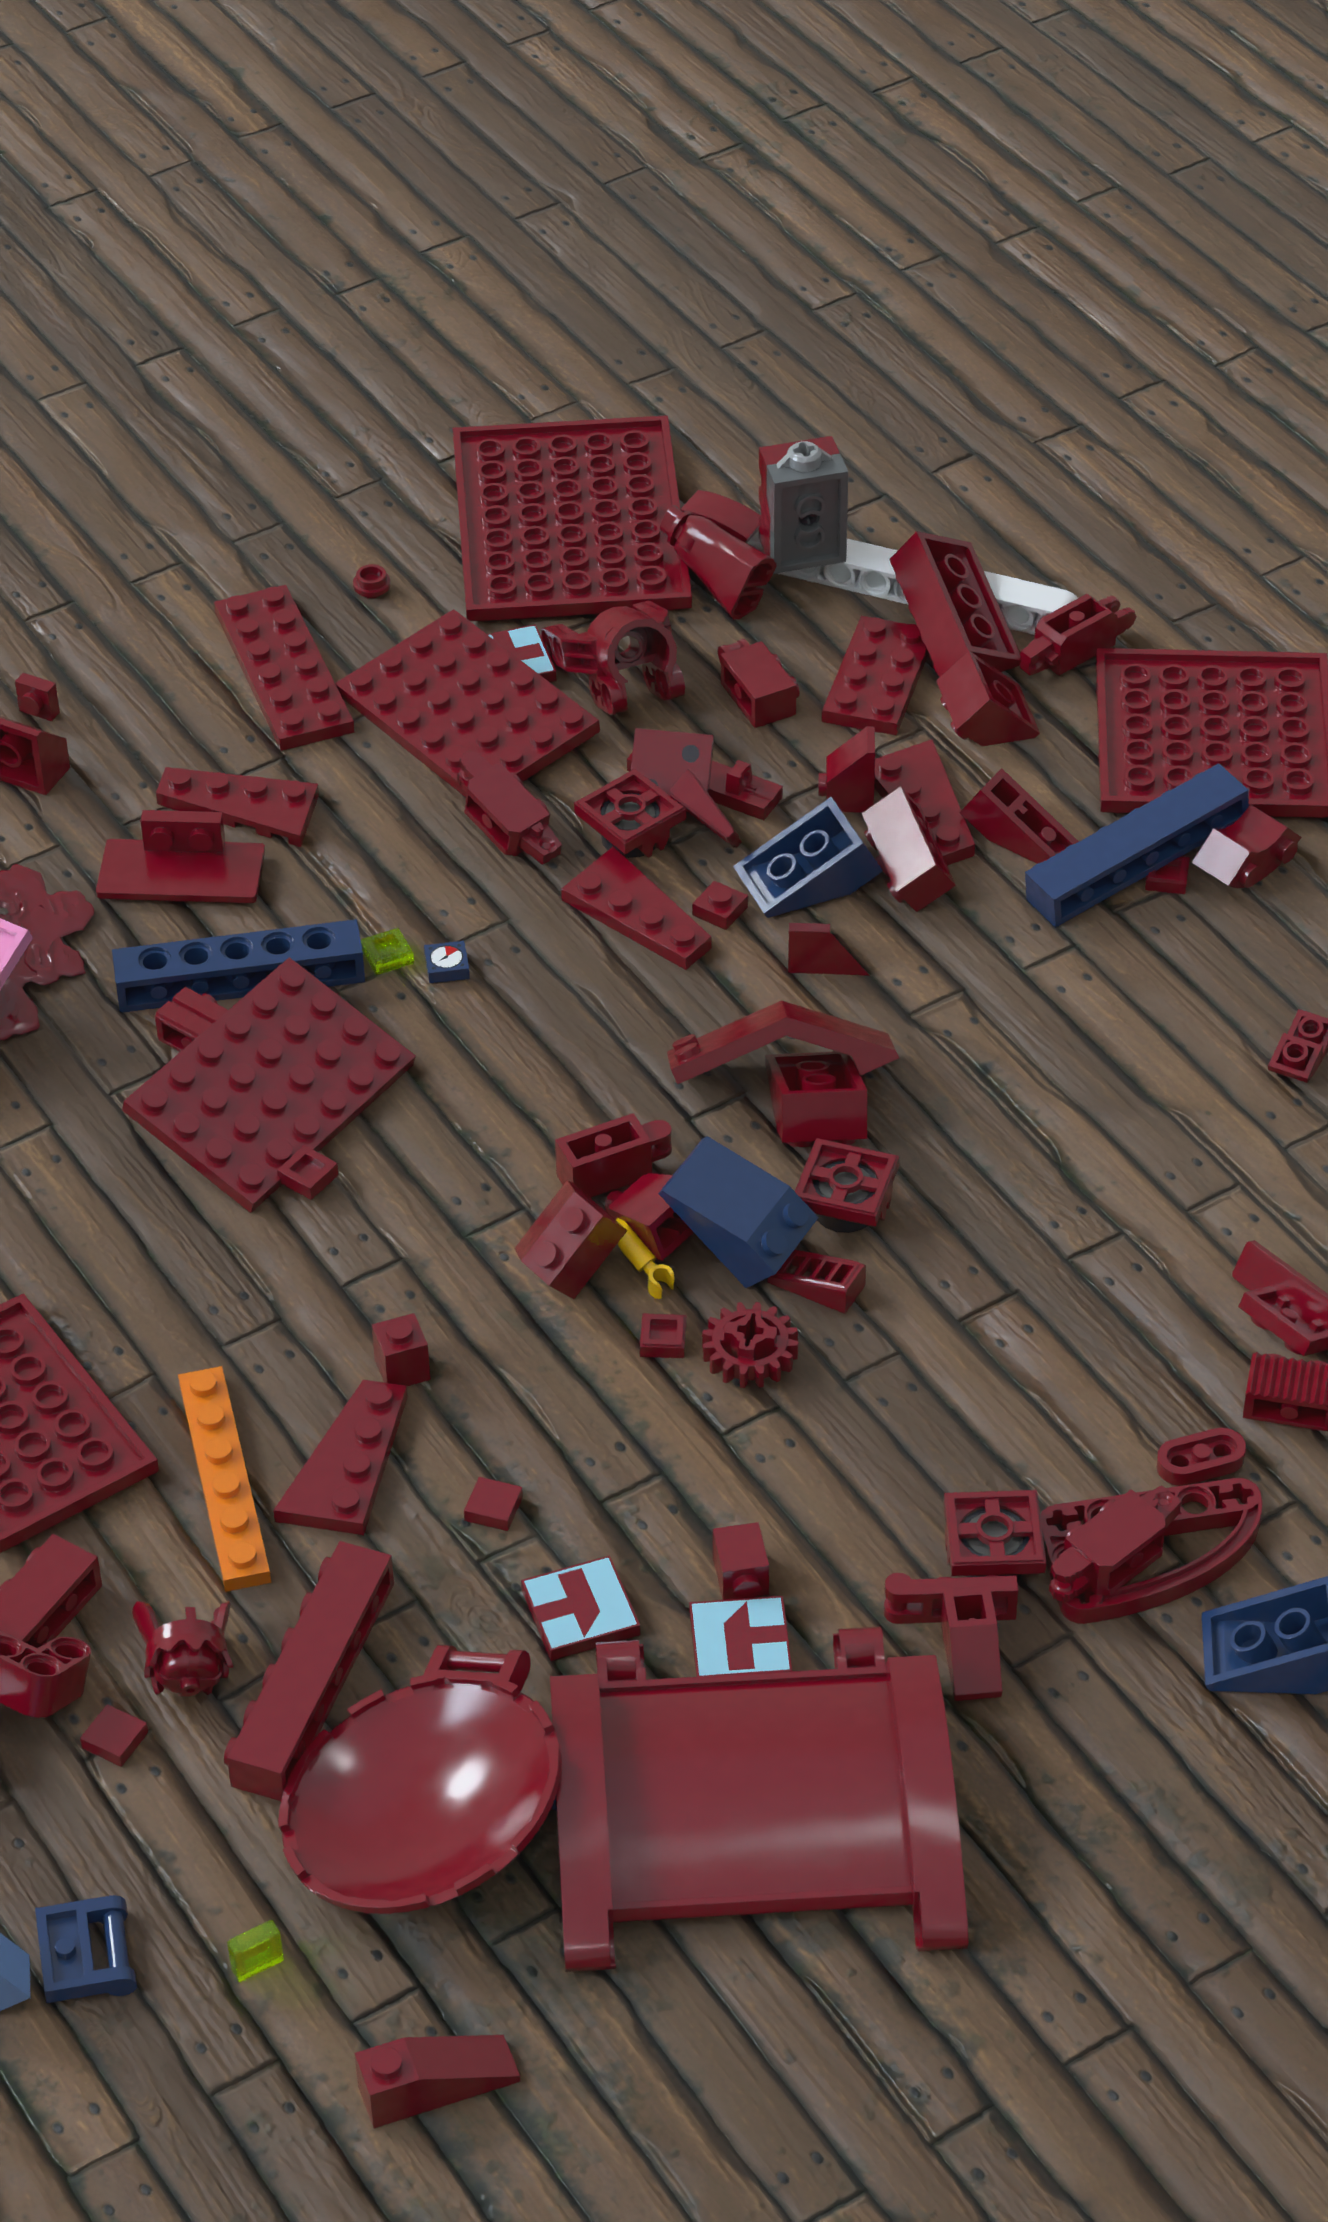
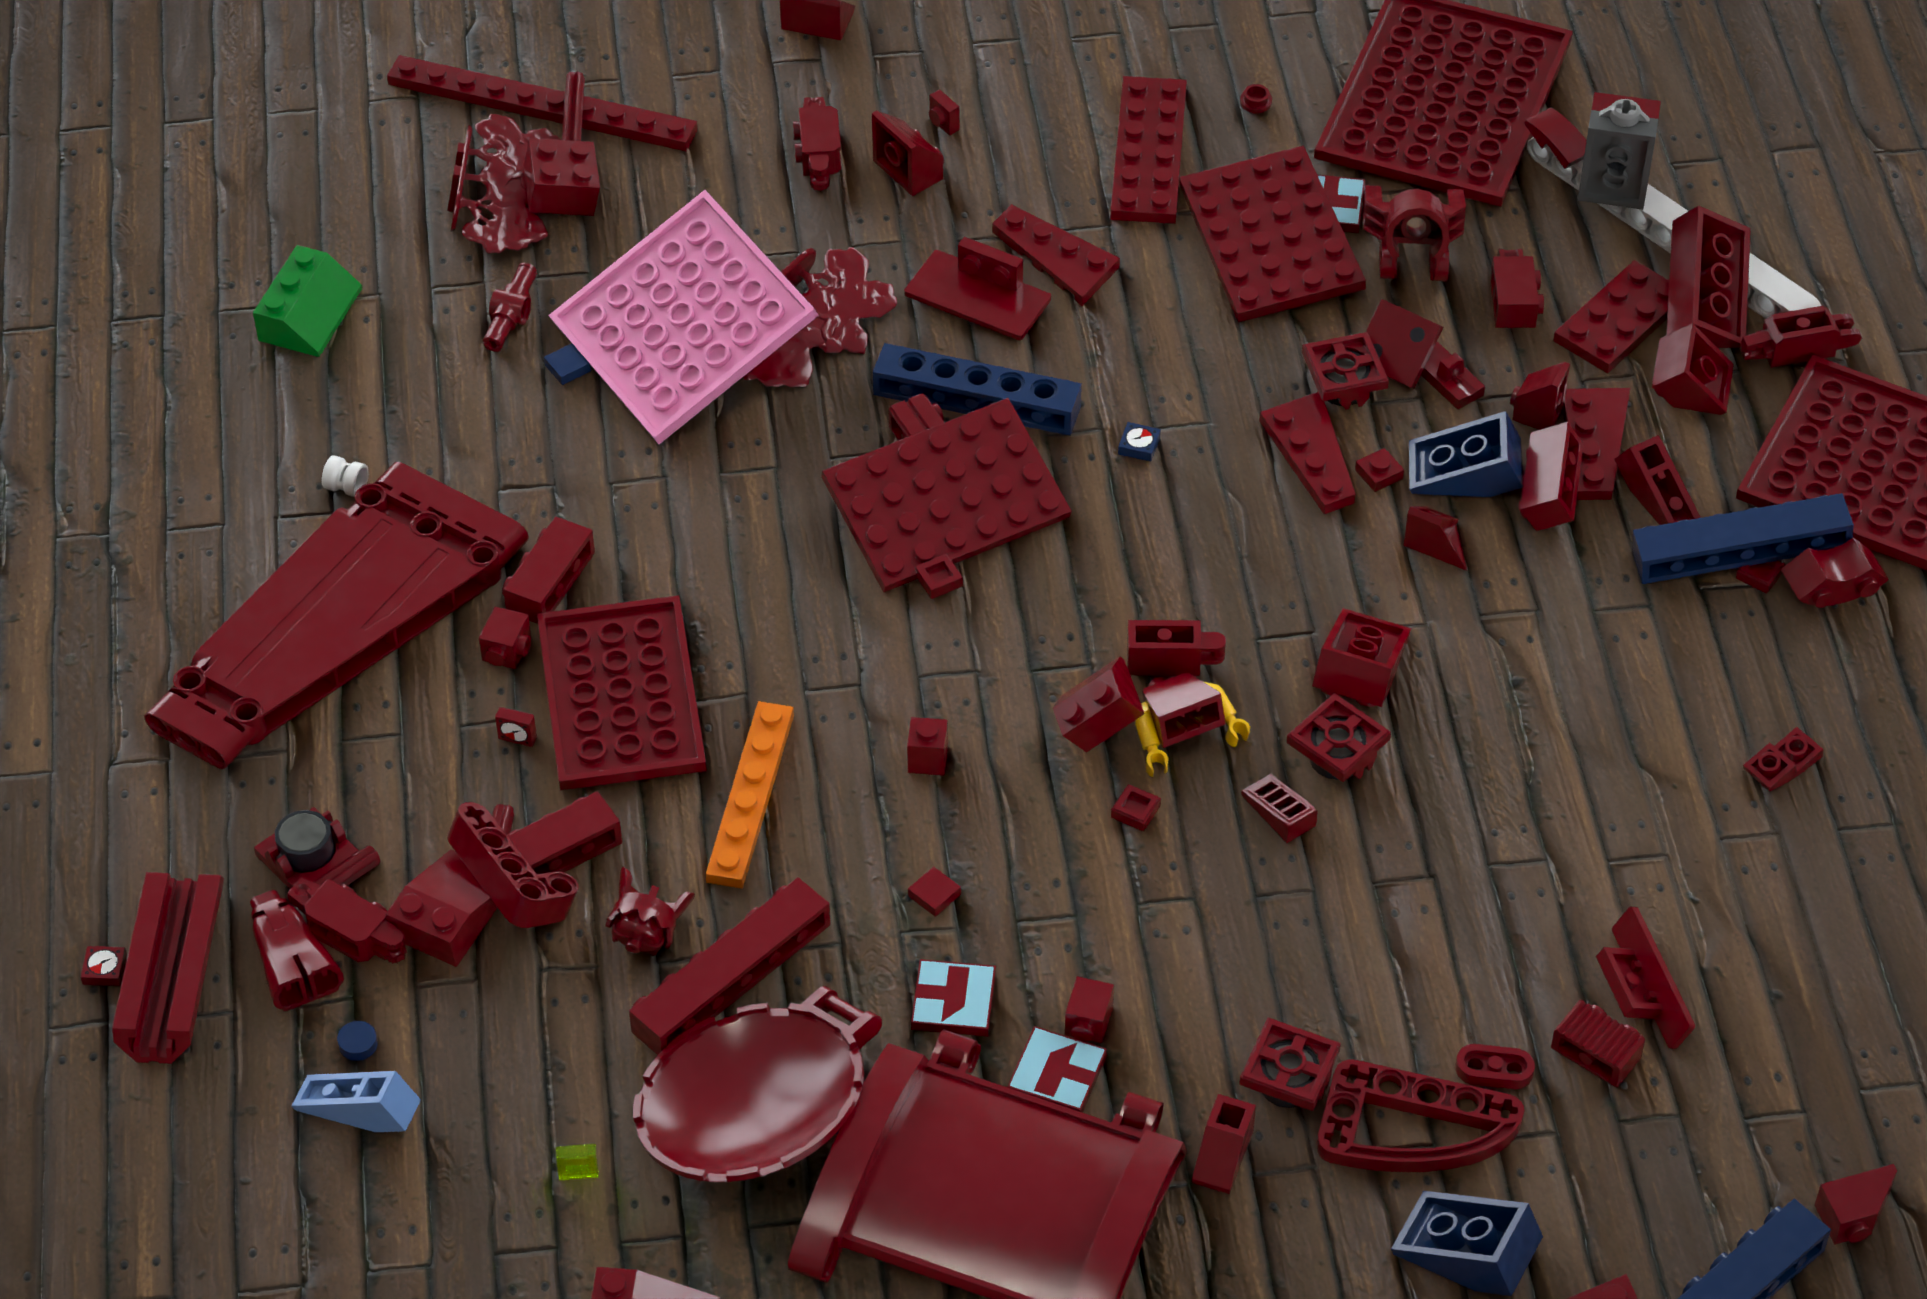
camera: 25 degrees right, 5 degrees up
dark blue plate [35,1895,137,2003] -> none
dark red tile [80,1704,149,1767] -> none
dark red wing [273,1379,408,1535] -> none
clear neon green tile [361,928,414,975] -> none
dark red hinge [456,750,562,865] -> none
dark blue slope [658,1136,819,1288] -> none
dark red piece [660,505,777,620] -> none
dark red windscreen [667,1000,899,1084] -> none
dark red slope [669,769,742,848] -> none
dark red gear [702,1302,799,1388] -> none
dark red plate [884,1572,1018,1624] -> none
dark red hinge [1049,1485,1182,1603] -> none

